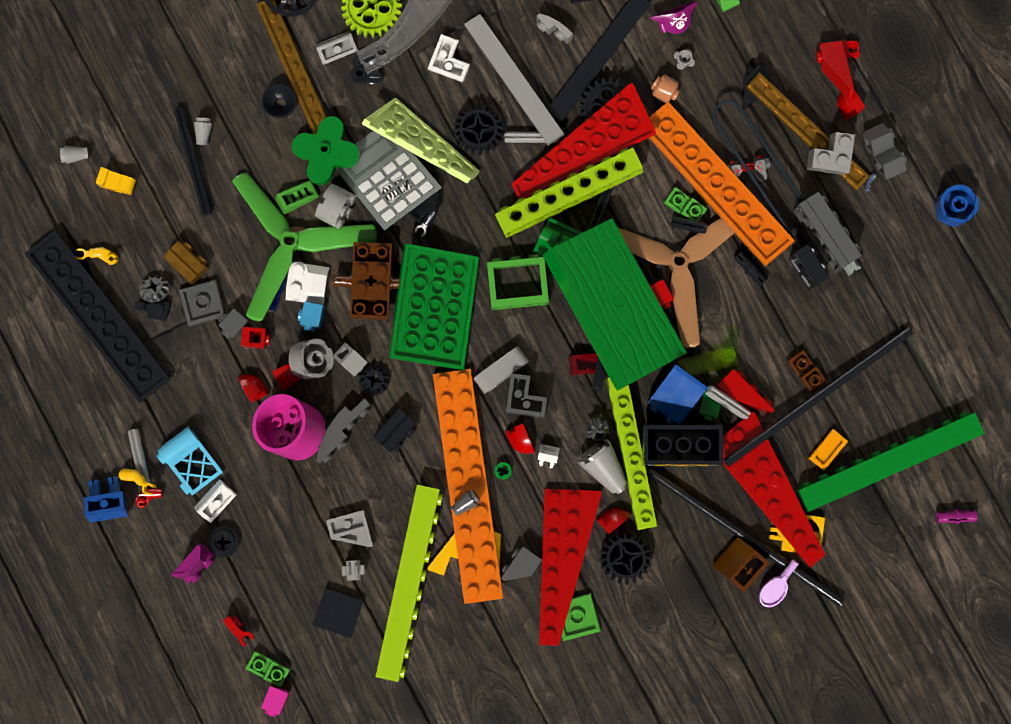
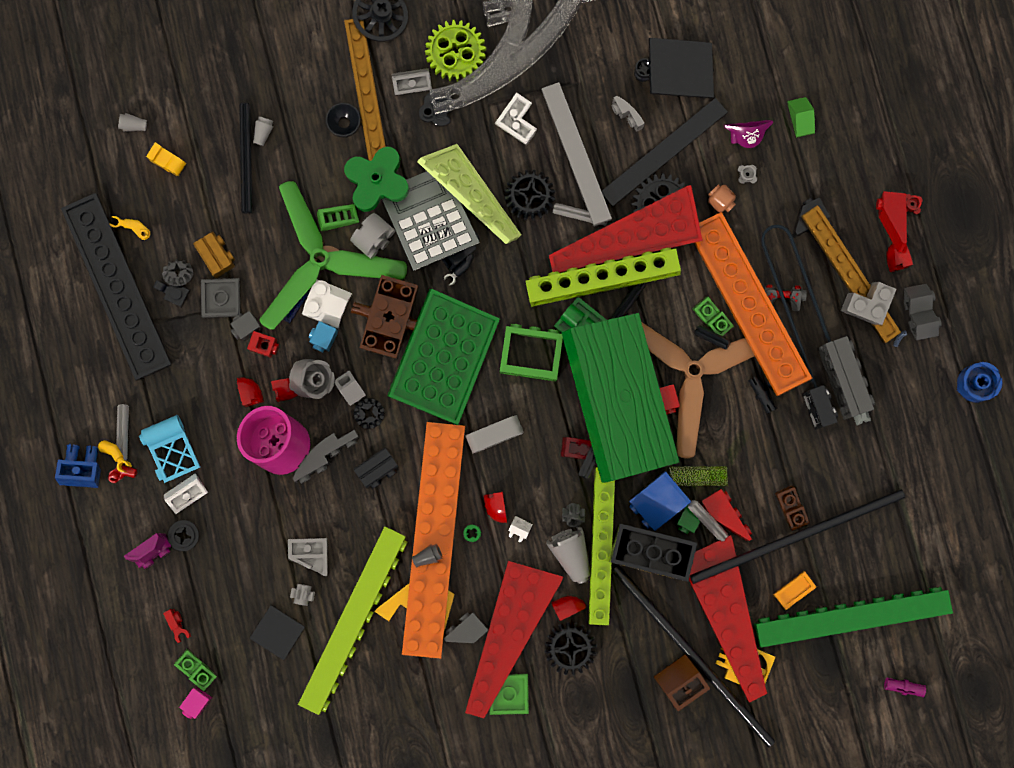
camera: 10 degrees right, 0 degrees up
dark grey brick [506,373,547,418] -> none
lavender piece [759,559,799,607] -> none

